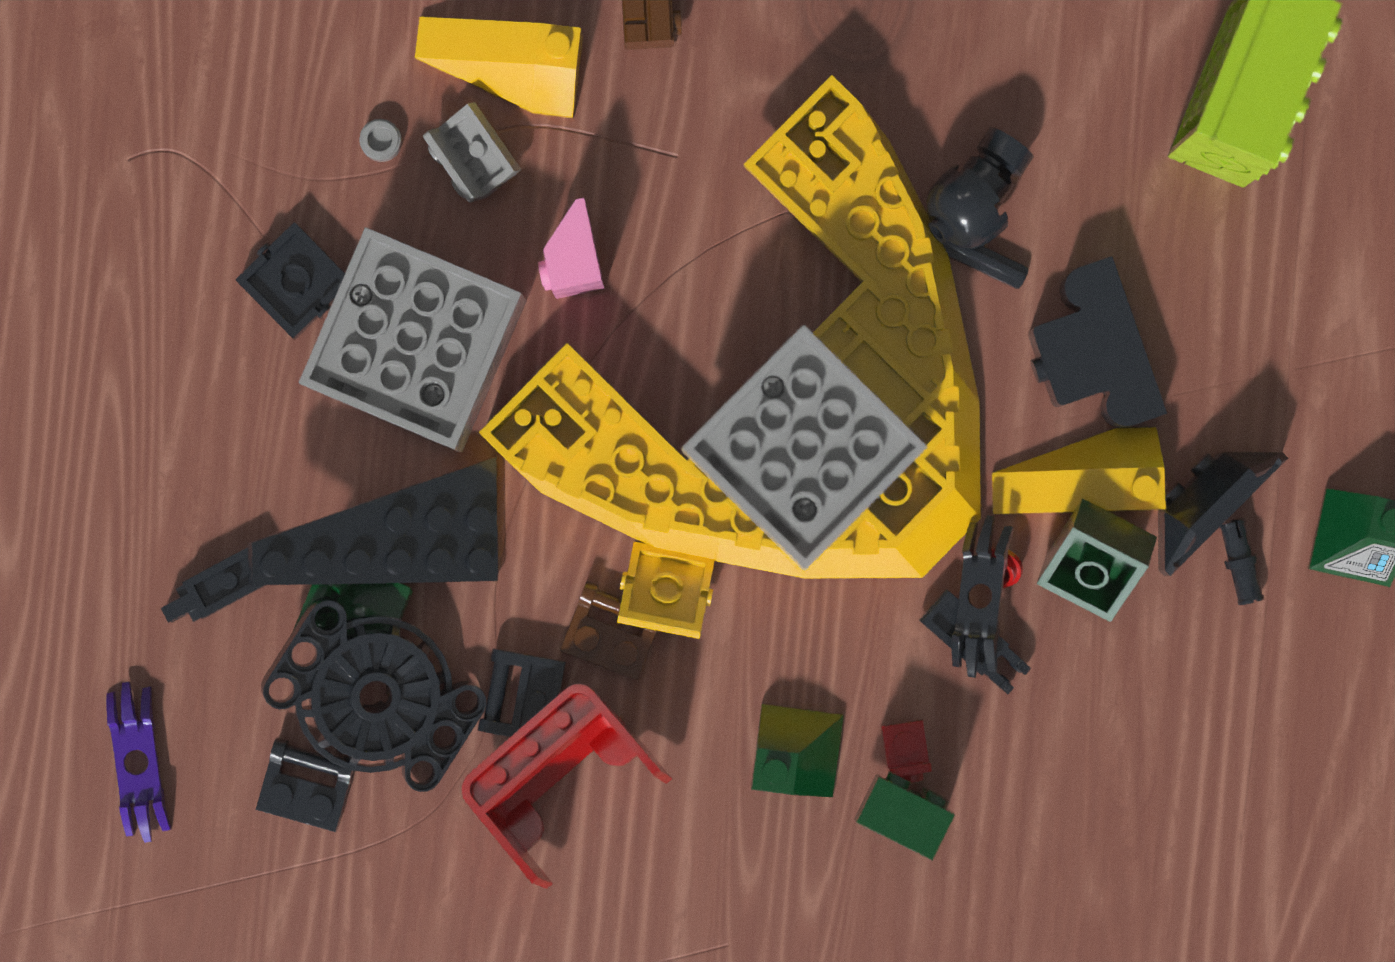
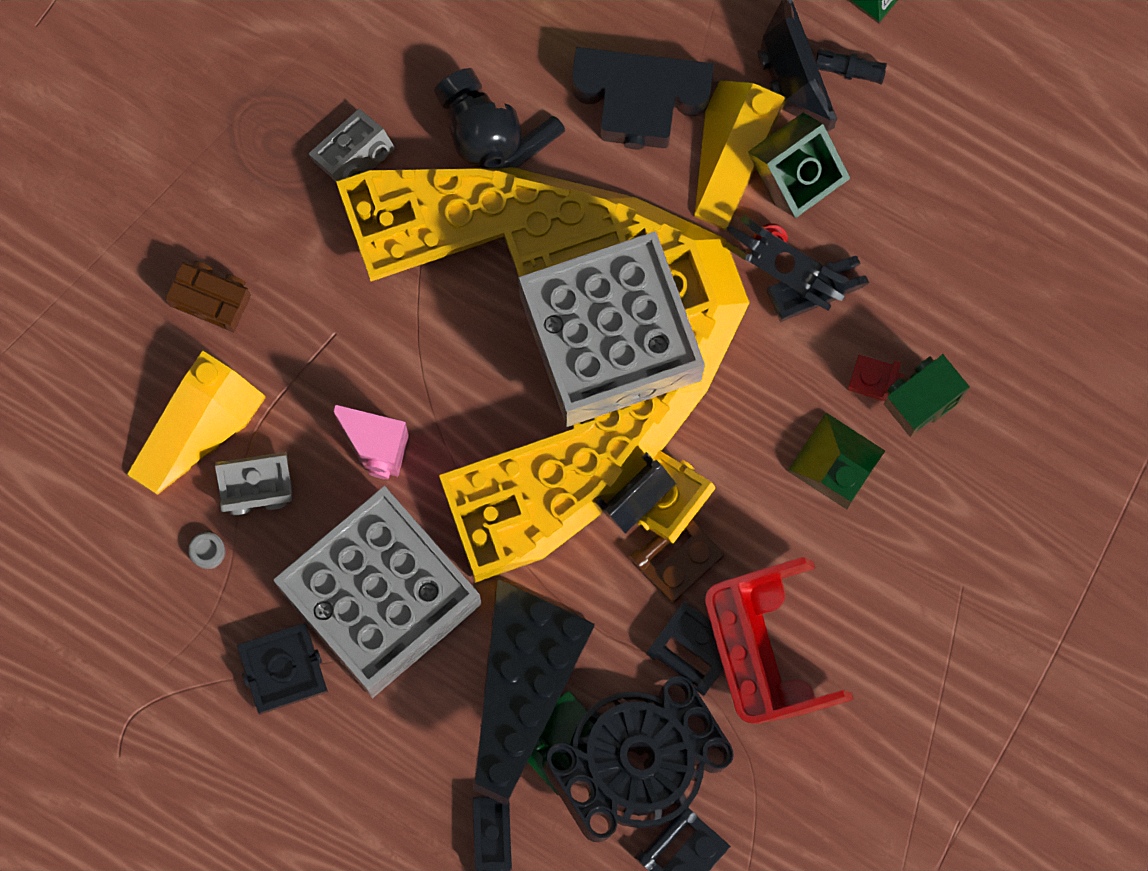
camera: 70 degrees left, 10 degrees down
none -> light grey bracket [308,108,395,183]
none -> black hinge [595,452,676,534]

